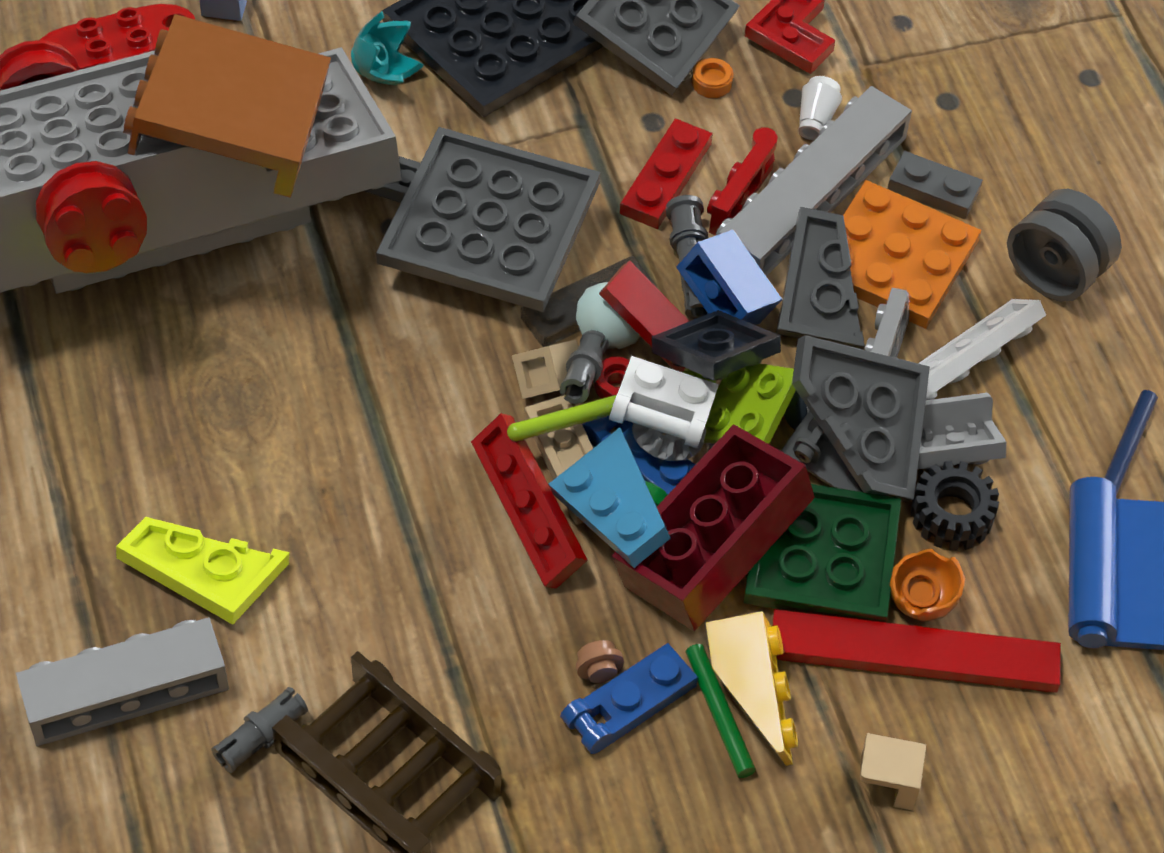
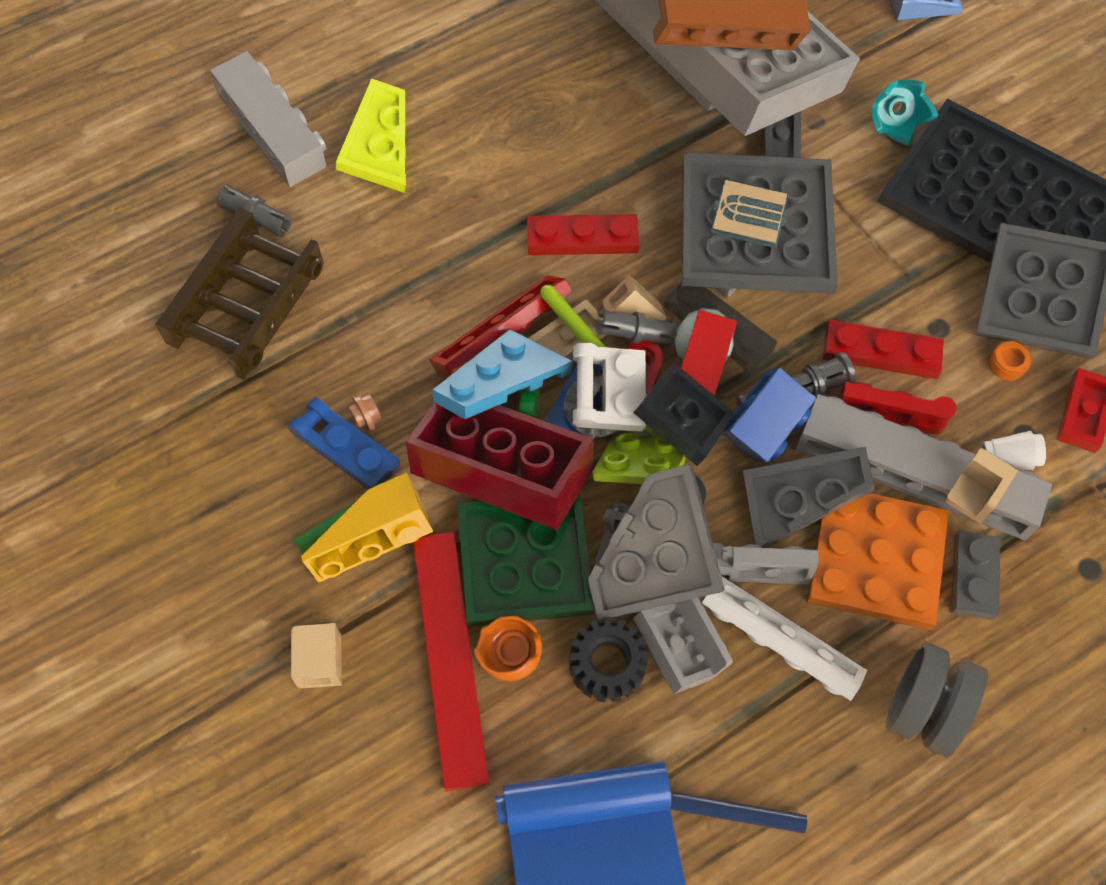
camera: 75 degrees right, 10 degrees up
none -> red plate [527,214,640,255]
none -> piece [711,179,789,248]
none -> tan panel [945,448,1019,524]

